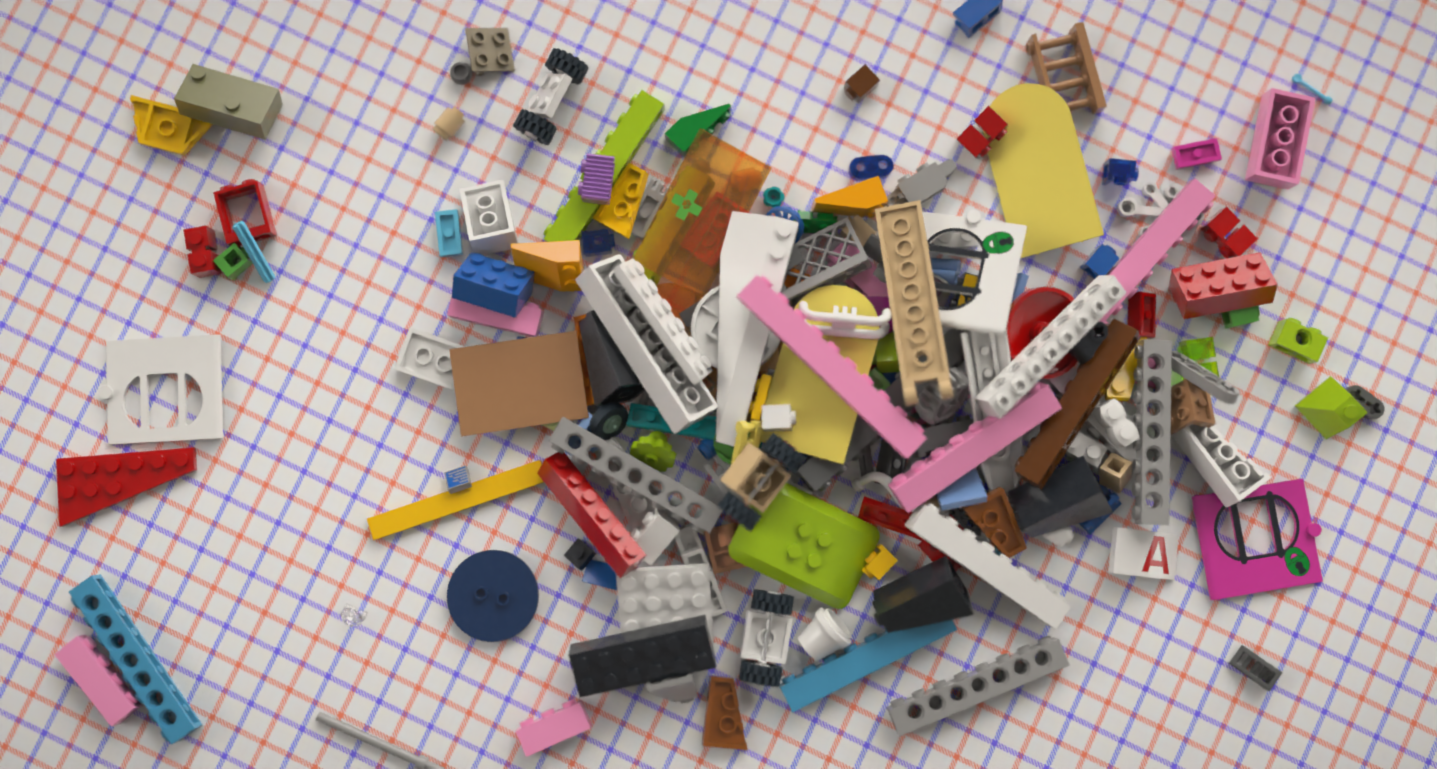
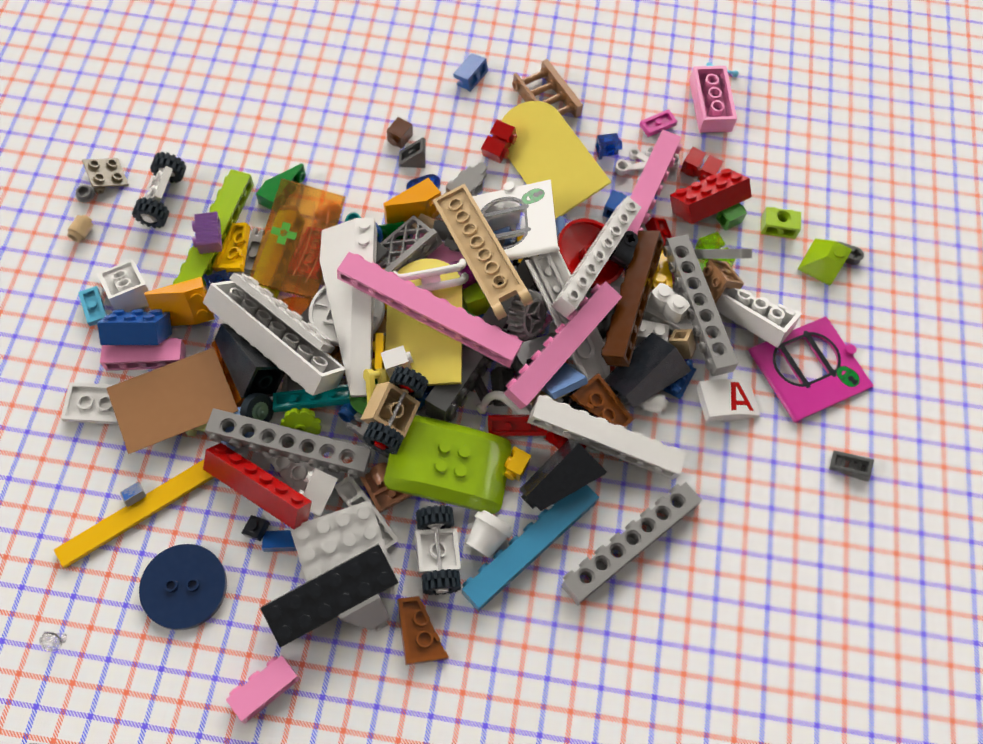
camera: 15 degrees left, 20 degrees down
none -> dark grey slope [399,137,426,168]

